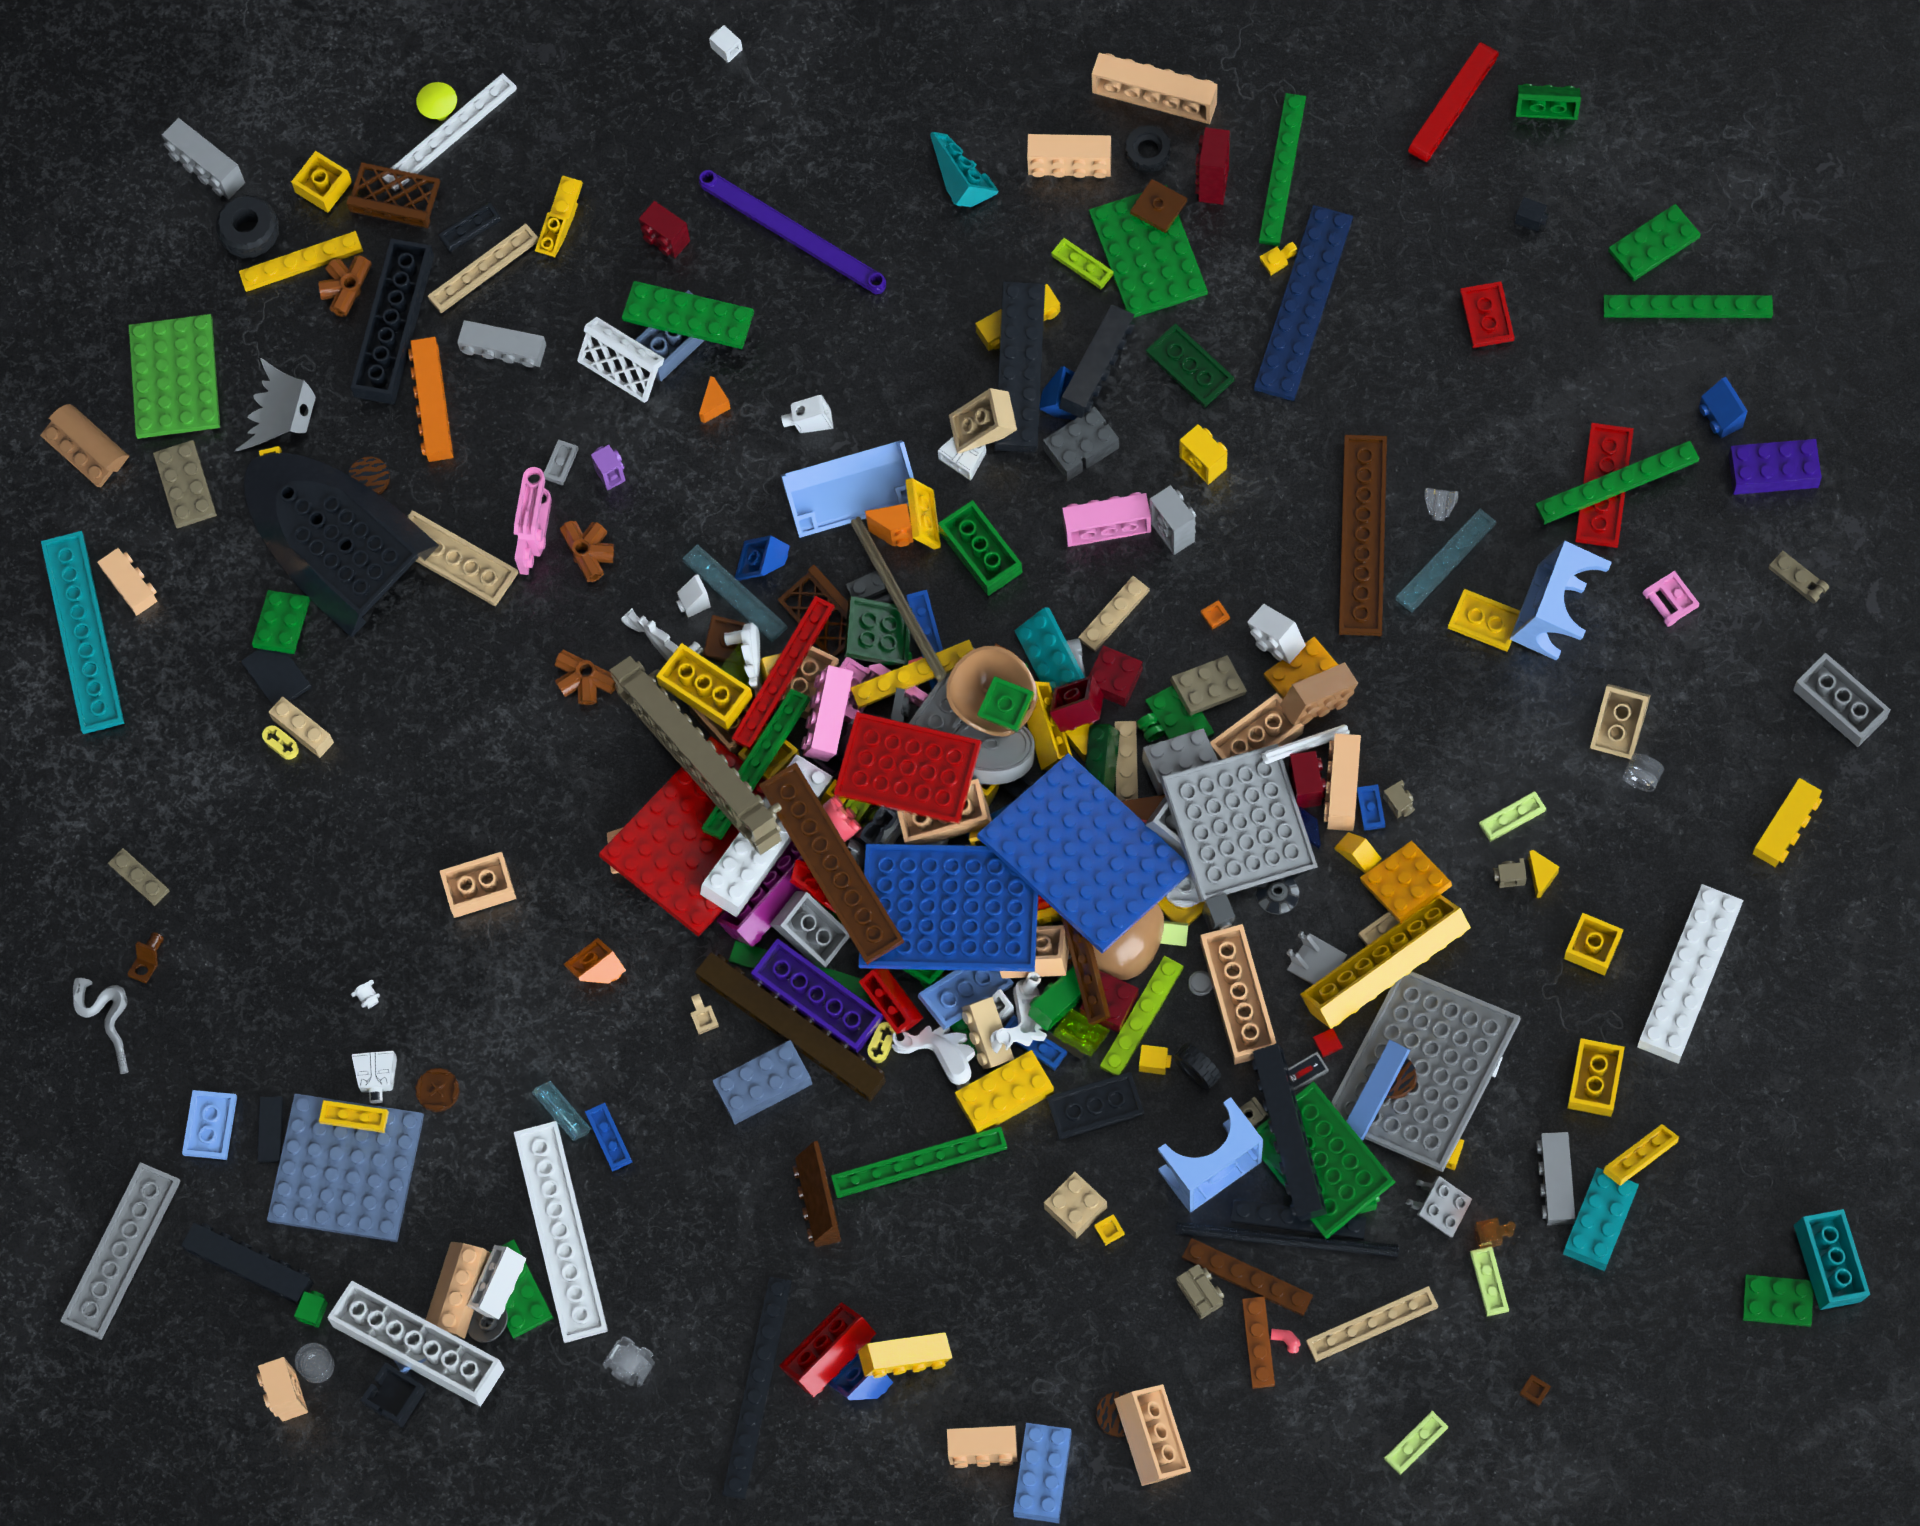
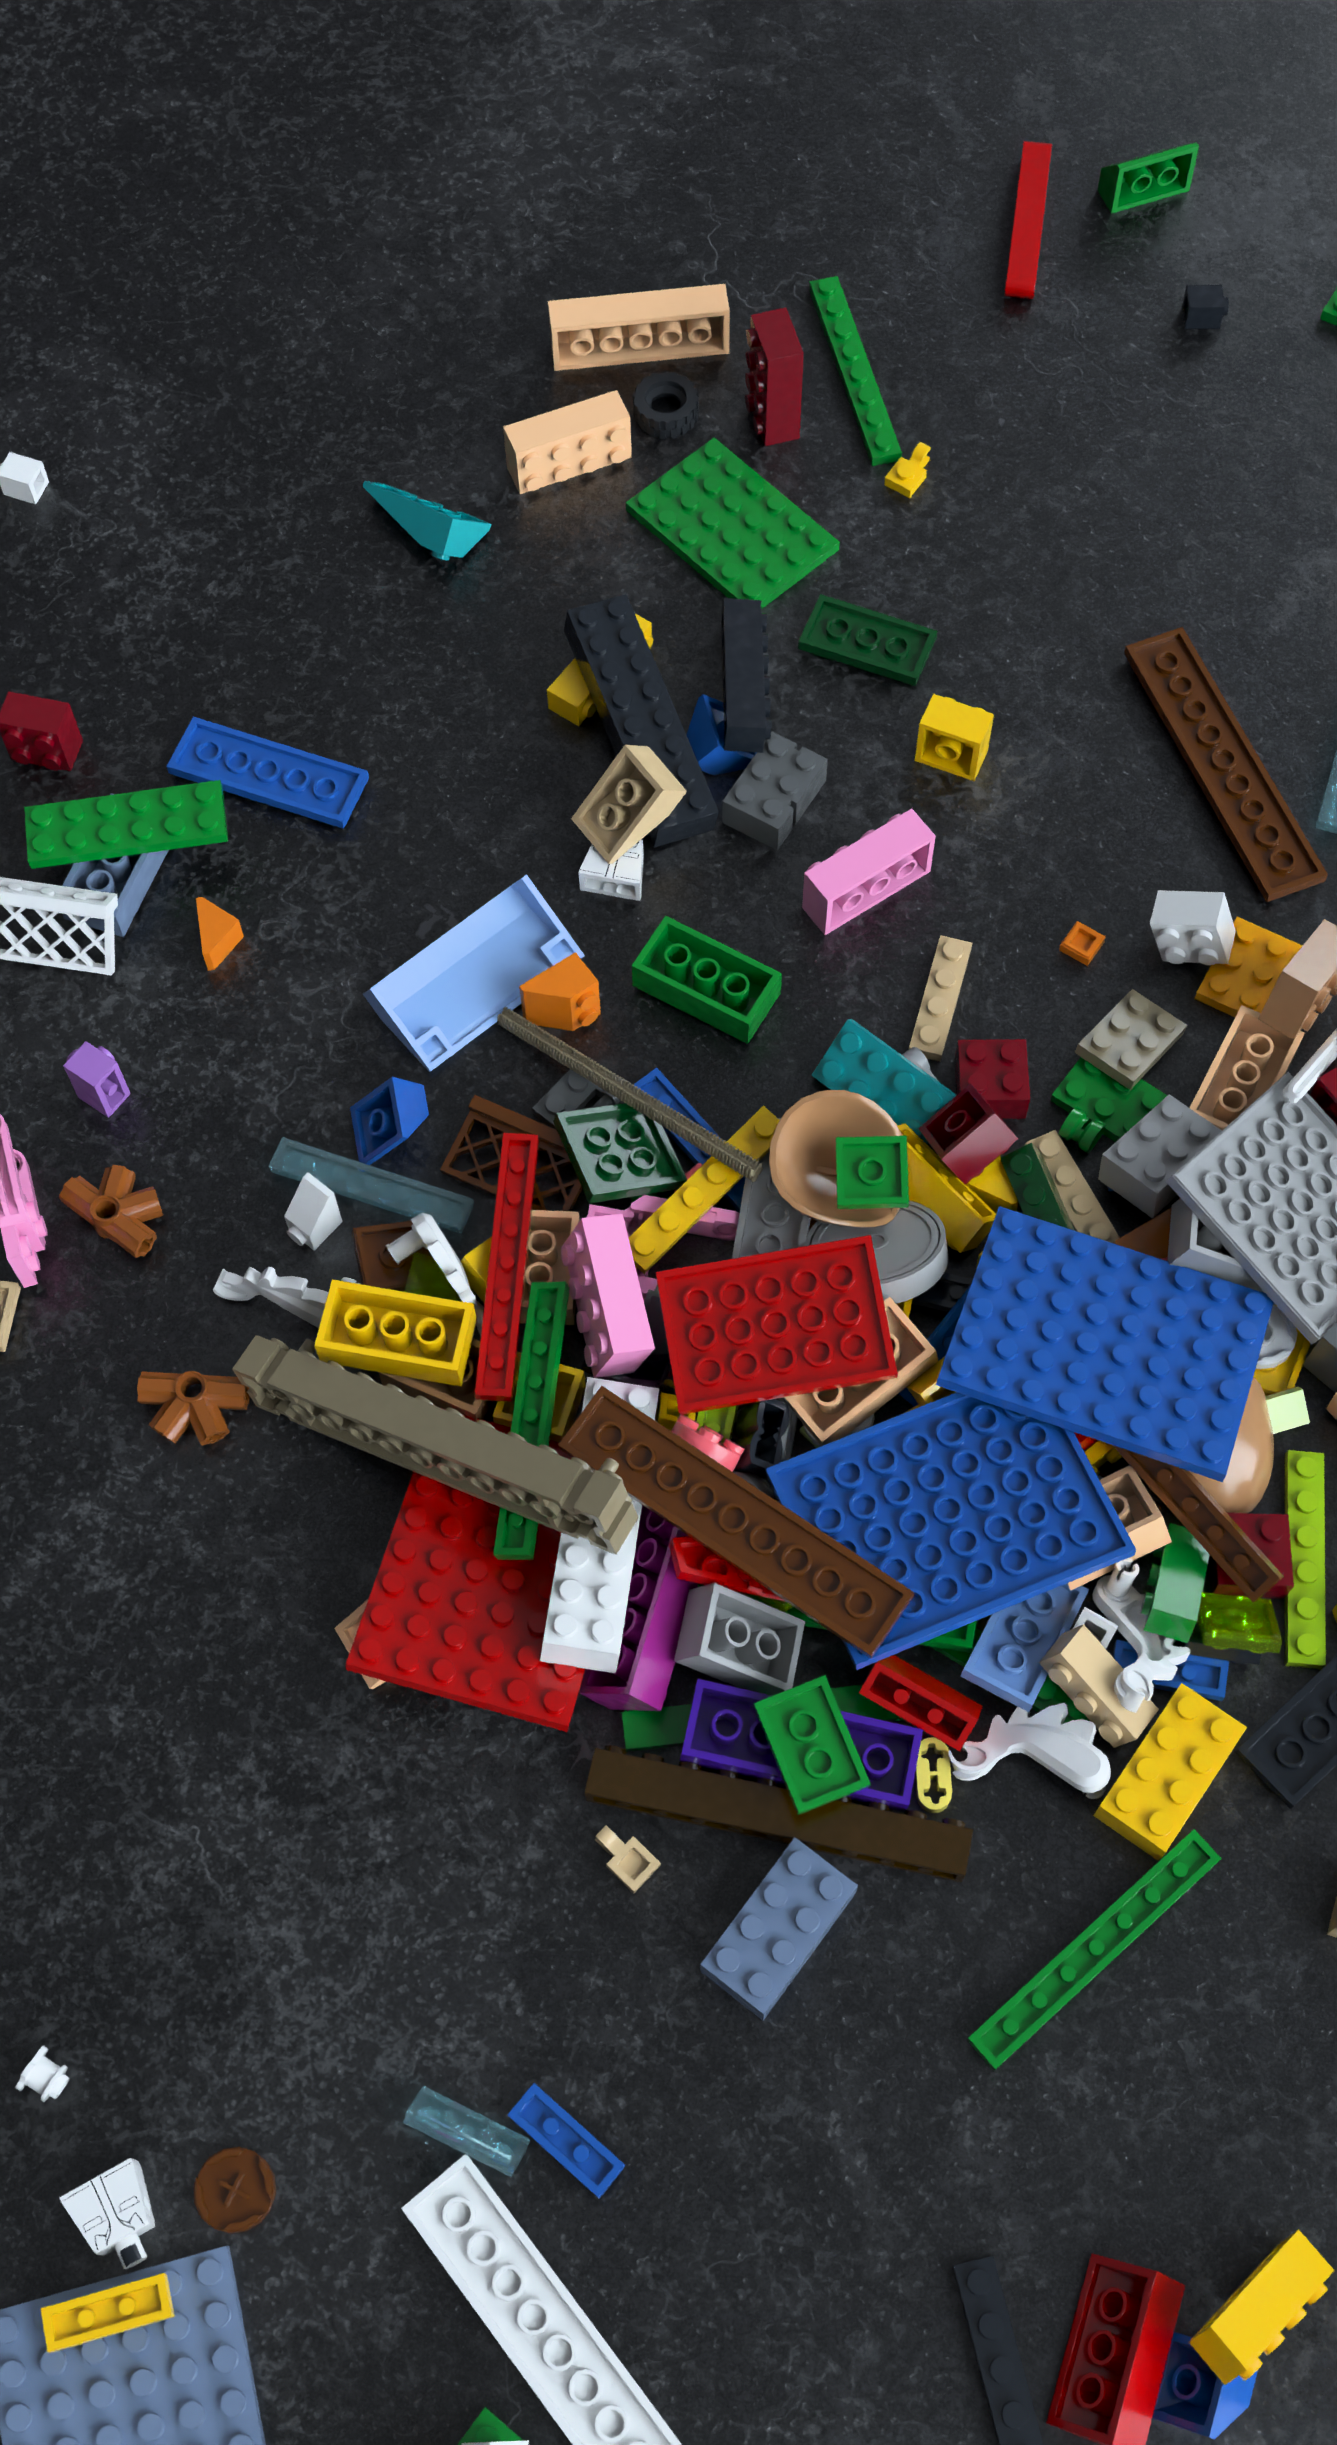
camera: 30 degrees left, 5 degrees down
light nougat brick [440,852,517,918] -> none
light grey plate [544,439,579,485] -> none
orange slope [564,938,626,984] -> none
dark purple piece [699,170,886,294] -> none
white torso [781,395,833,433] -> none
reddish brown slope [793,1141,841,1247] -> none
dark grey plate [891,688,910,723] -> none
yellow tile [905,478,941,550] -> none
lime plate [1051,238,1114,290] -> none
reddish brown plate [1130,179,1187,233] -> none
light grey brick [1150,485,1196,555] -> none
dark blue plate [1254,205,1353,401] -> none
clear brick [1424,488,1458,521] -> none
red plate [1460,281,1514,348] -> none
none -> blue plate [166,717,369,829]
none -> green plate [753,1675,871,1815]

